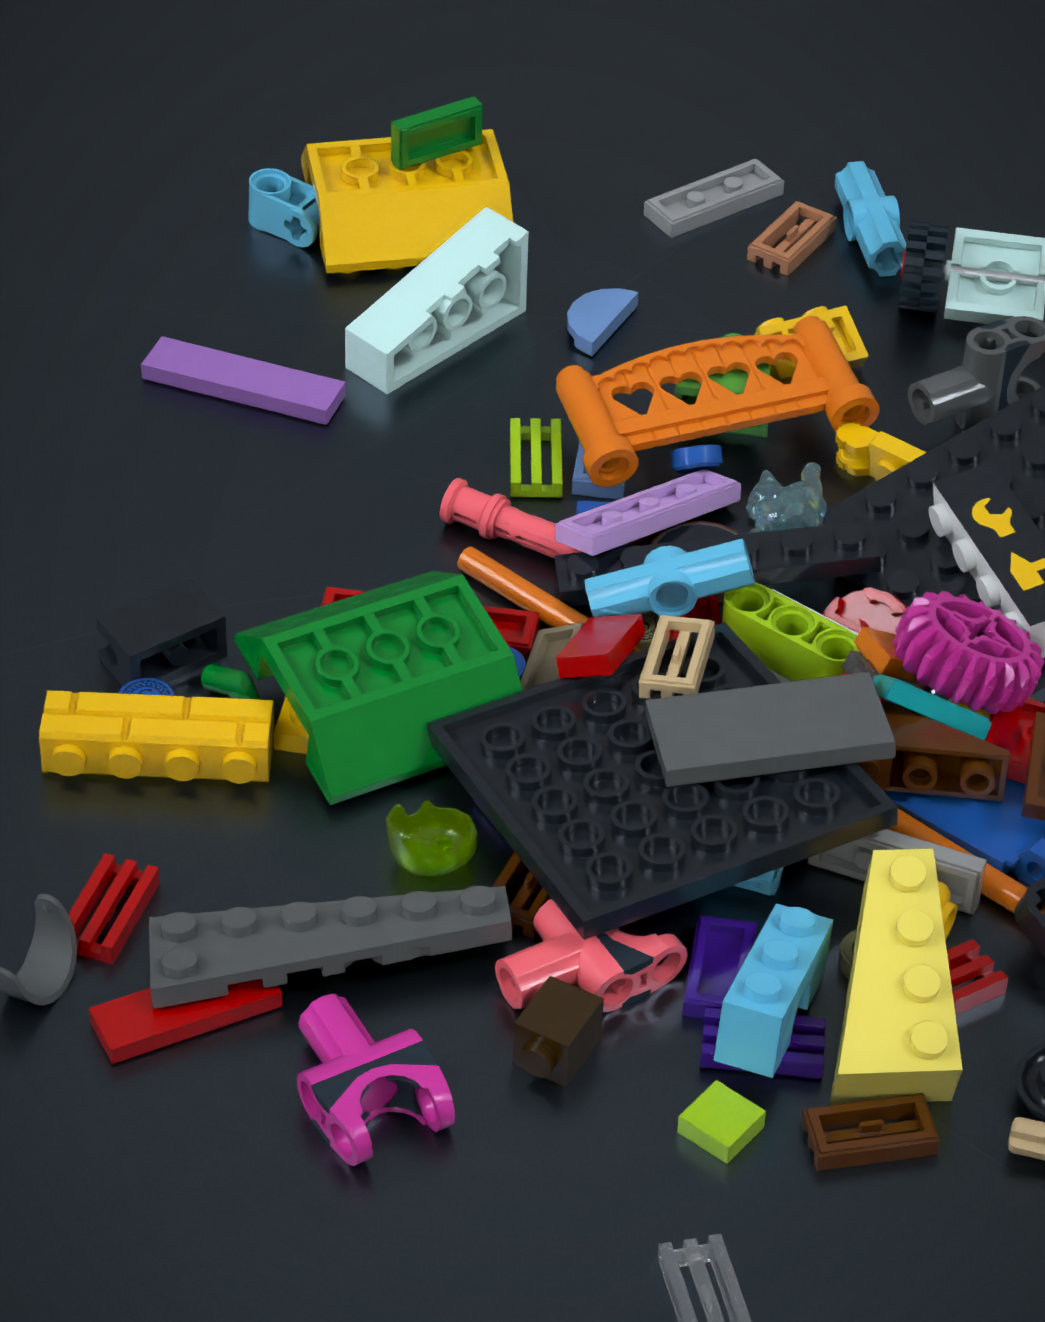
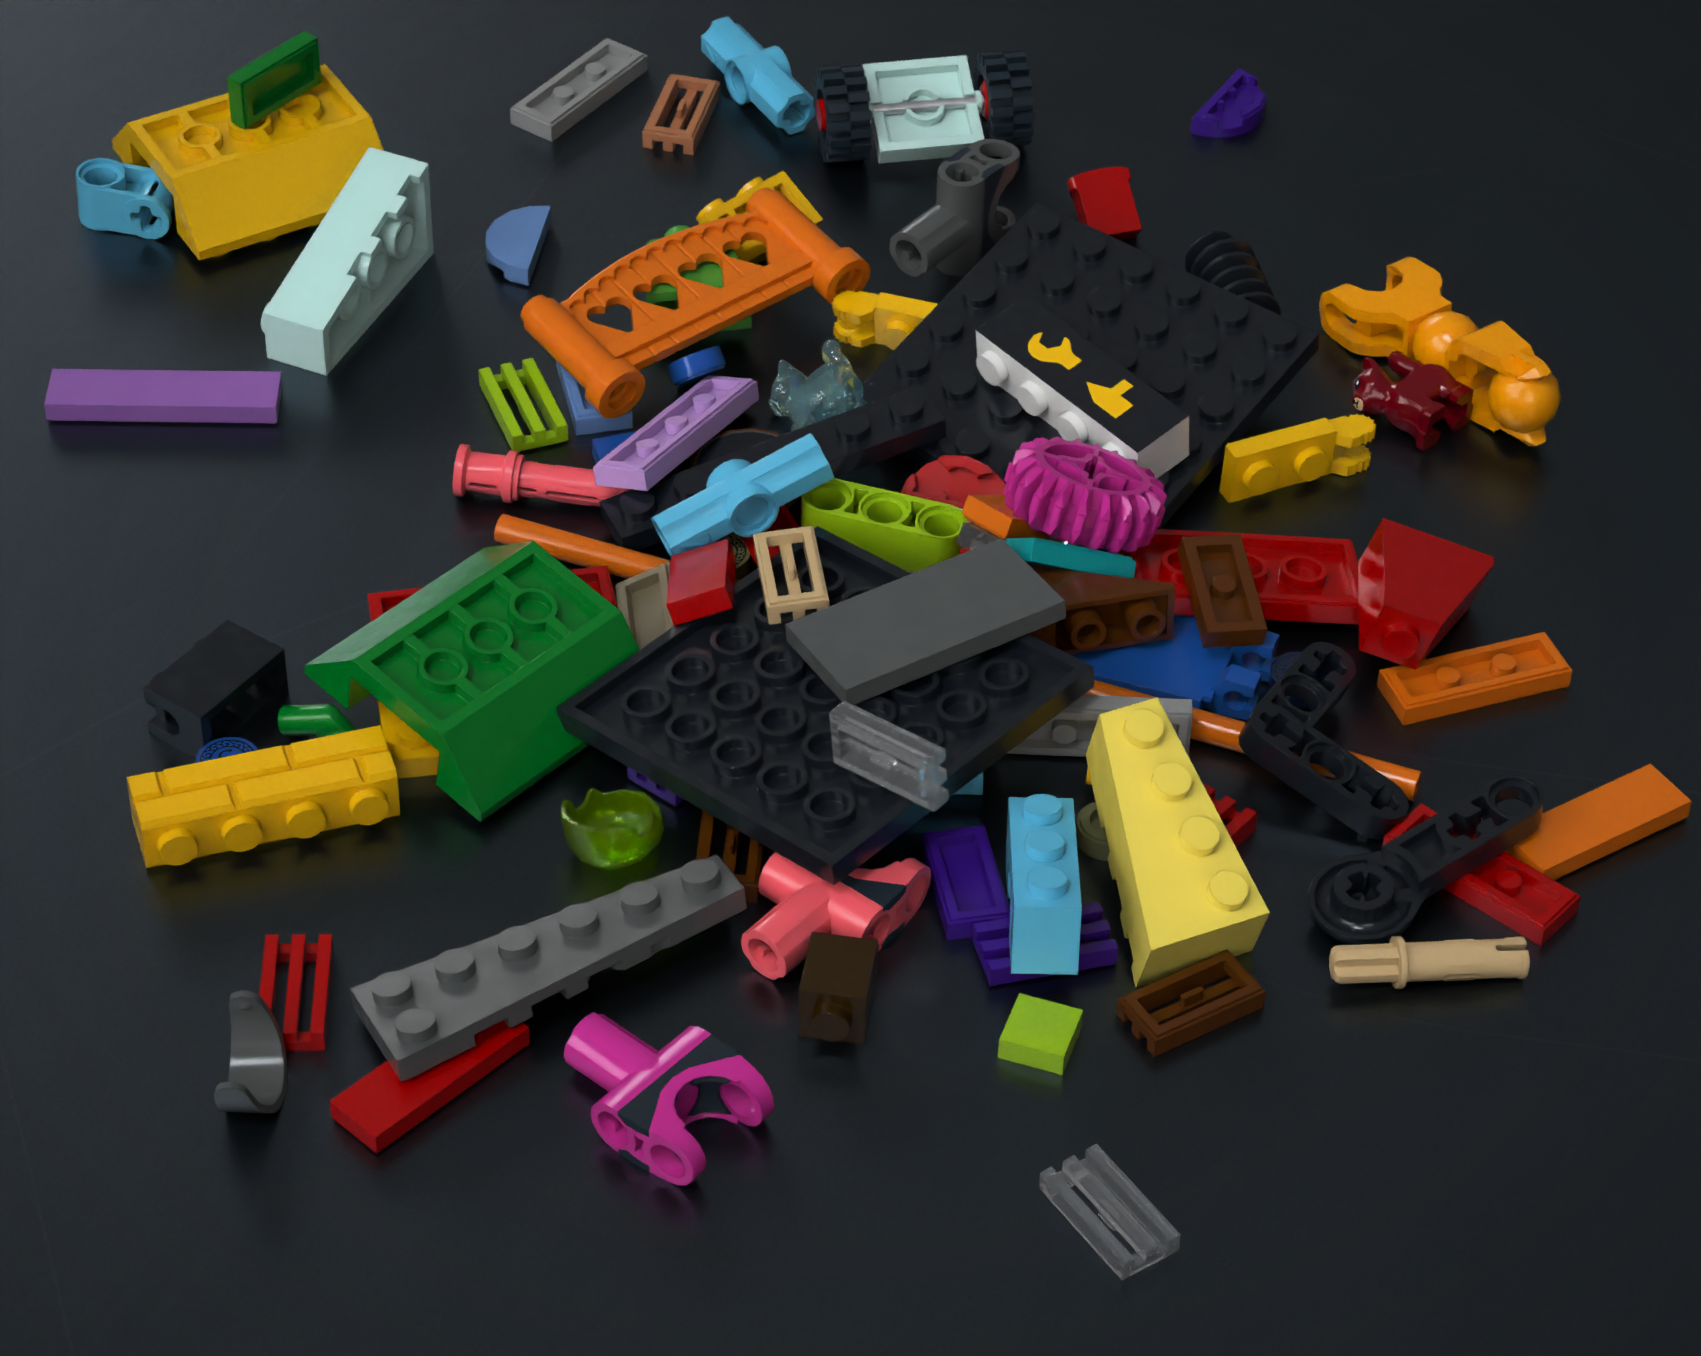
camera: 20 degrees left, 0 degrees up
none -> clear tile [829,701,949,812]

